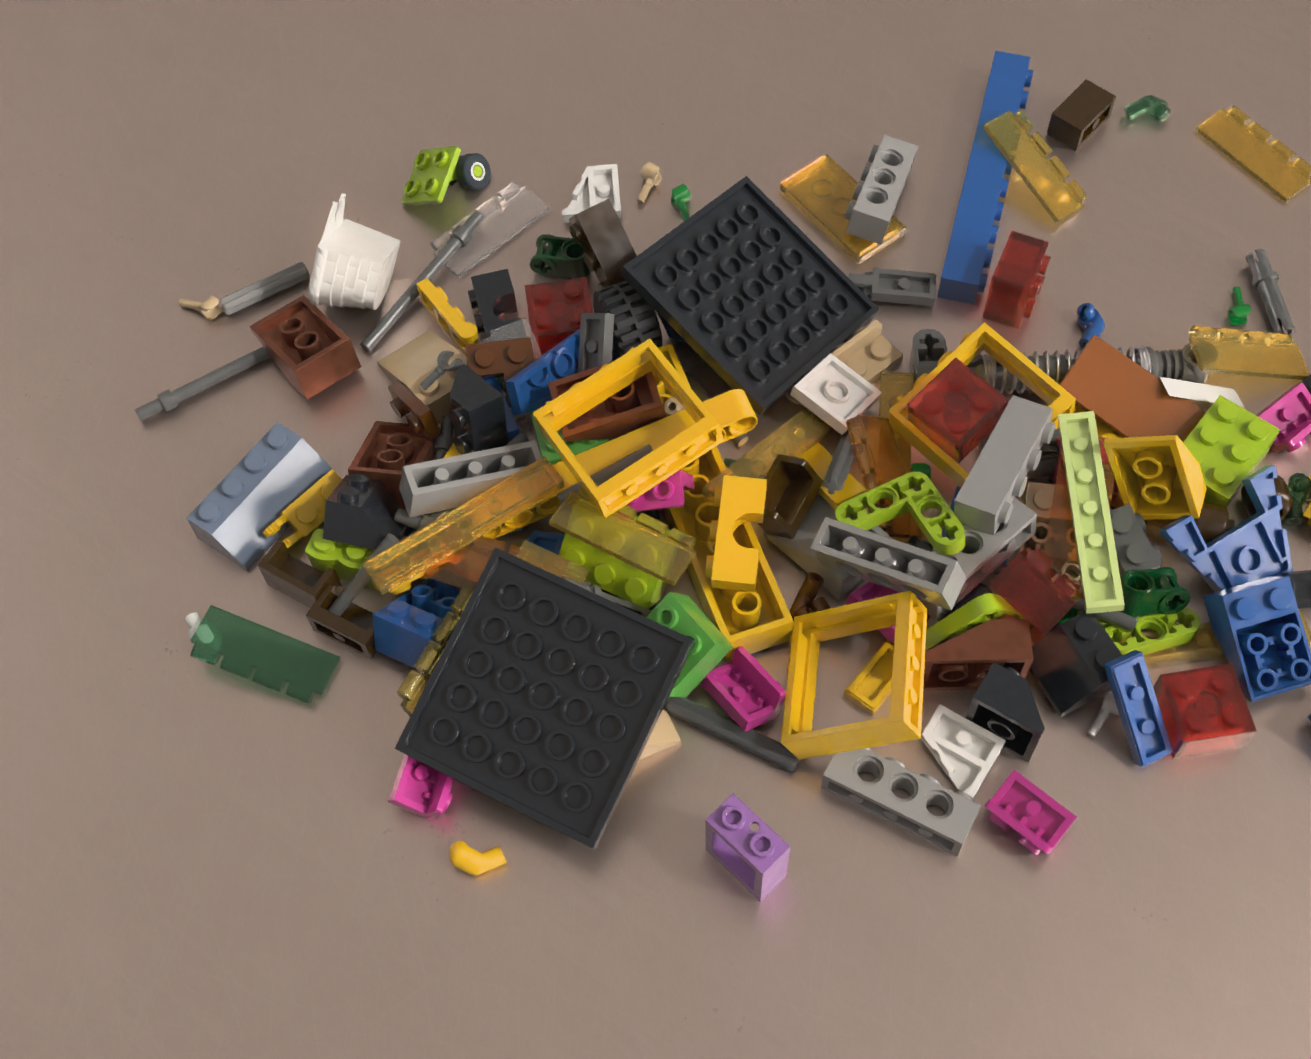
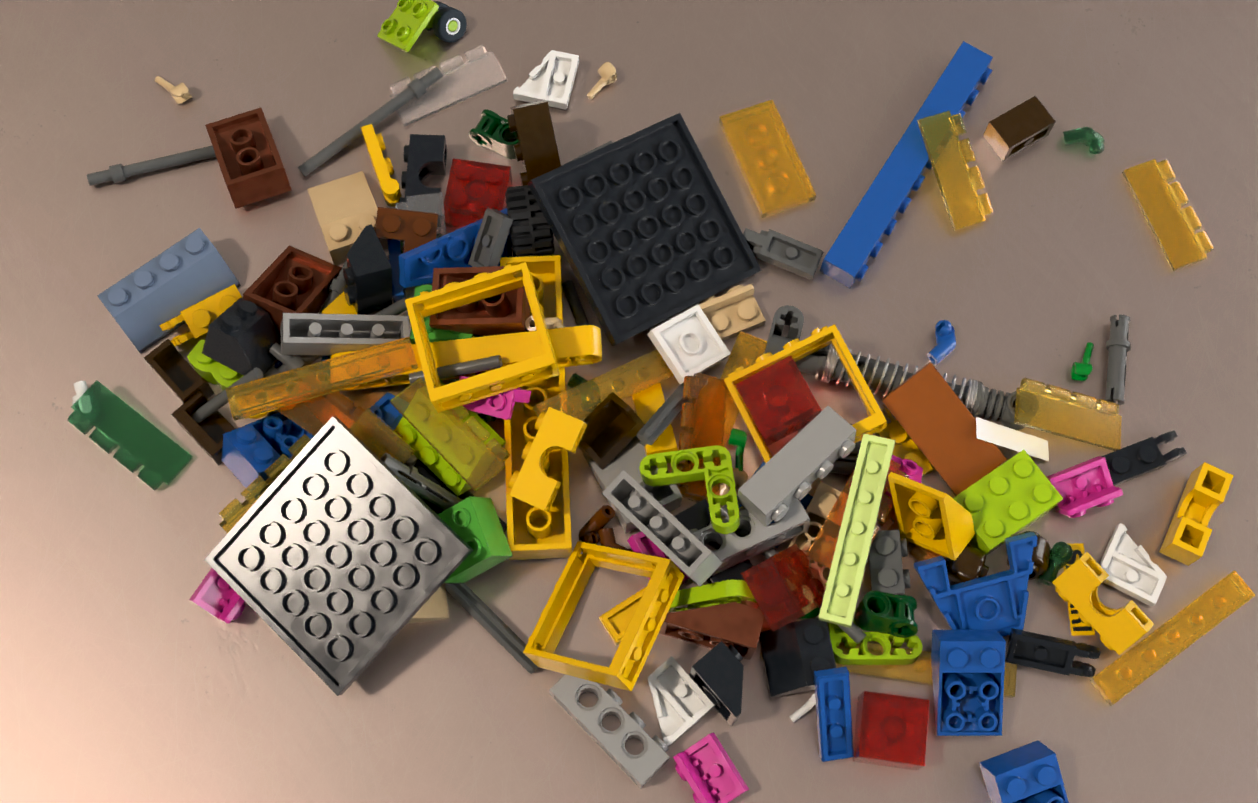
camera: 10 degrees right, 10 degrees up
light grey axle [220,262,310,315] -> none
white piece [308,193,401,310] -> none
reddish brown plate [388,380,441,441] -> none
dark grey hand [420,350,463,390] -> none
yellow arm [449,841,506,876] -> none
green hand [671,184,691,221] -> none
dark pink bracket [700,646,786,732] -> none
medium lavender window [705,793,790,902] -> none
light grey brick [844,134,919,245] -> none
clear red brick [982,231,1051,329] -> none

